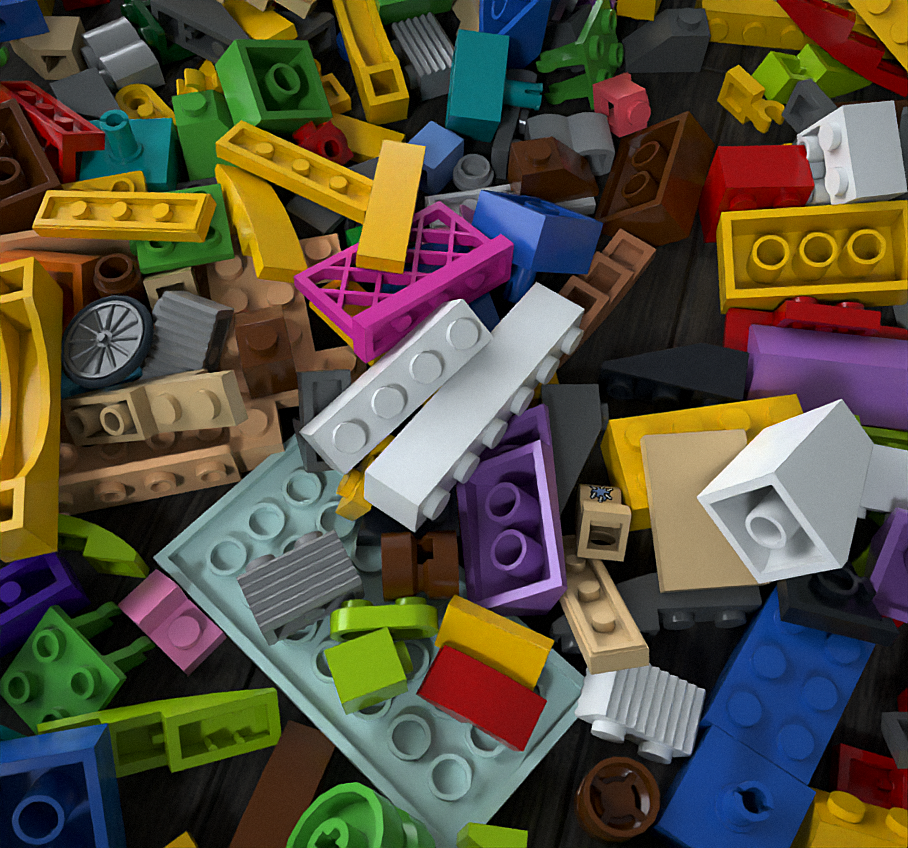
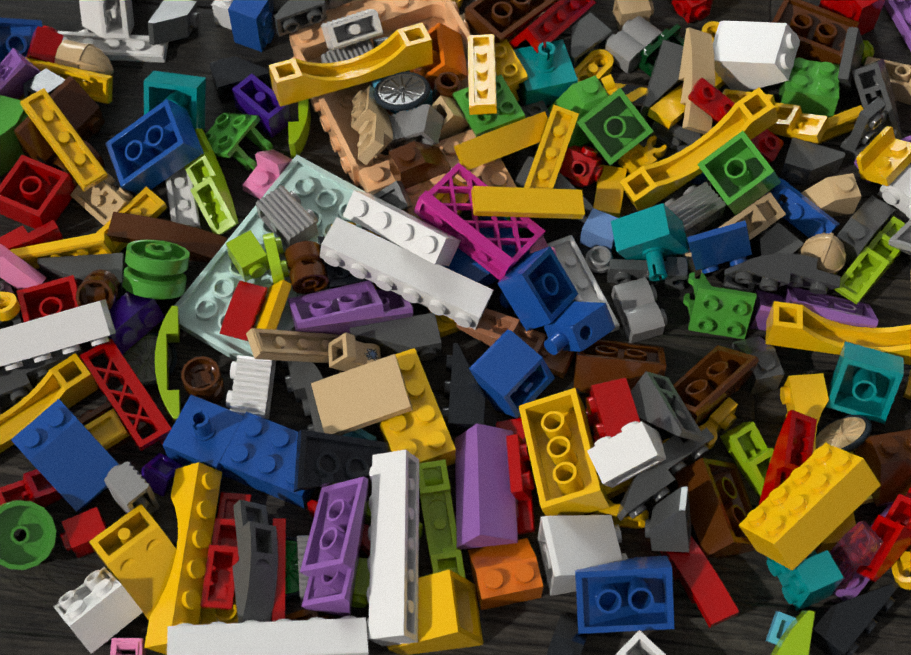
camera: 80 degrees right, 0 degrees up
reddish brown slope [507,136,599,203] -> none
coral brick [592,72,651,138] -> none
white slope [696,399,874,584] -> none
none -> white tile [166,167,201,229]
none -> blue slope [469,329,555,418]
none -> blue torso [544,301,616,355]
none -> dark grey slope [631,371,705,442]
none -> reddish brown slope [673,345,759,426]

